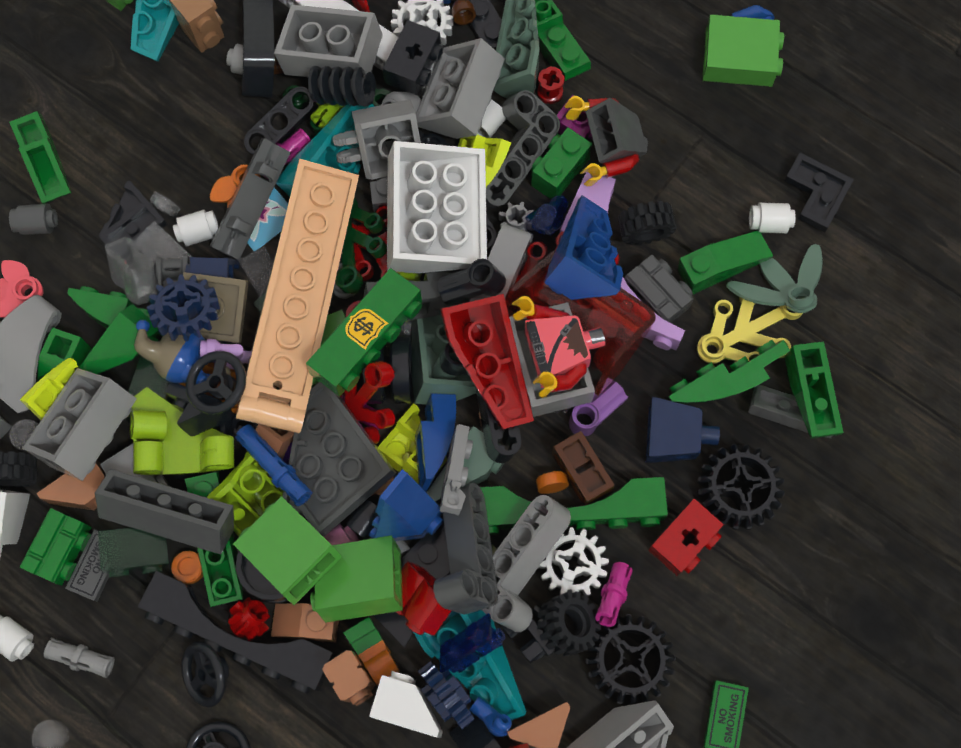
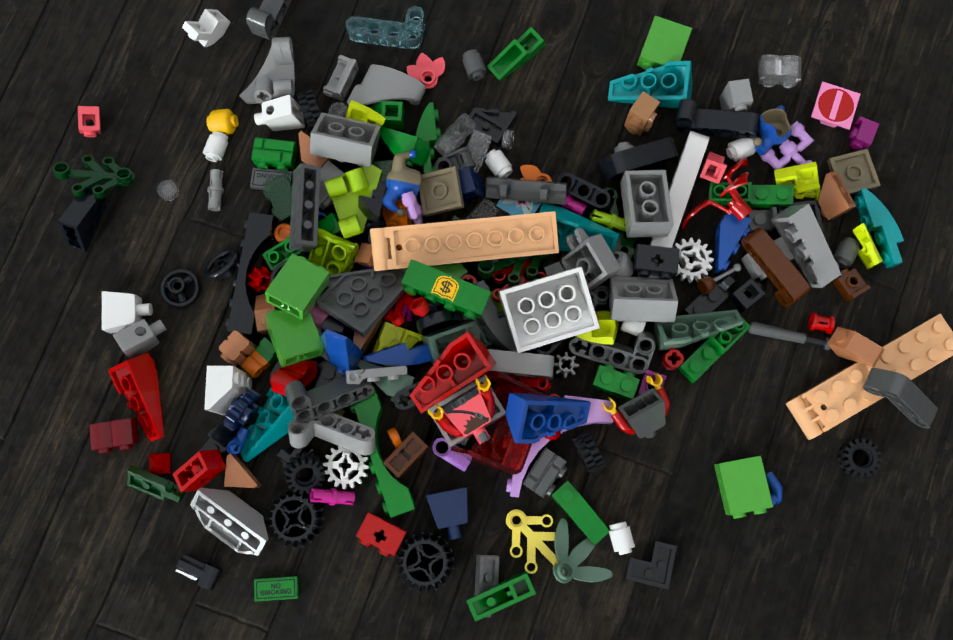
camera: 75 degrees right, 5 degrees up
dark blue gear [147,274,220,341] -> none
black piece [186,351,247,415] -> none
blue pin [235,424,313,506] -> none
black piece [308,66,376,107] -> none
black piece [437,258,506,306] -> none
clear blue hinge [440,613,505,673] -> none
clear blue hinge [525,195,568,235] -> none
green slope [666,340,790,404] -> none

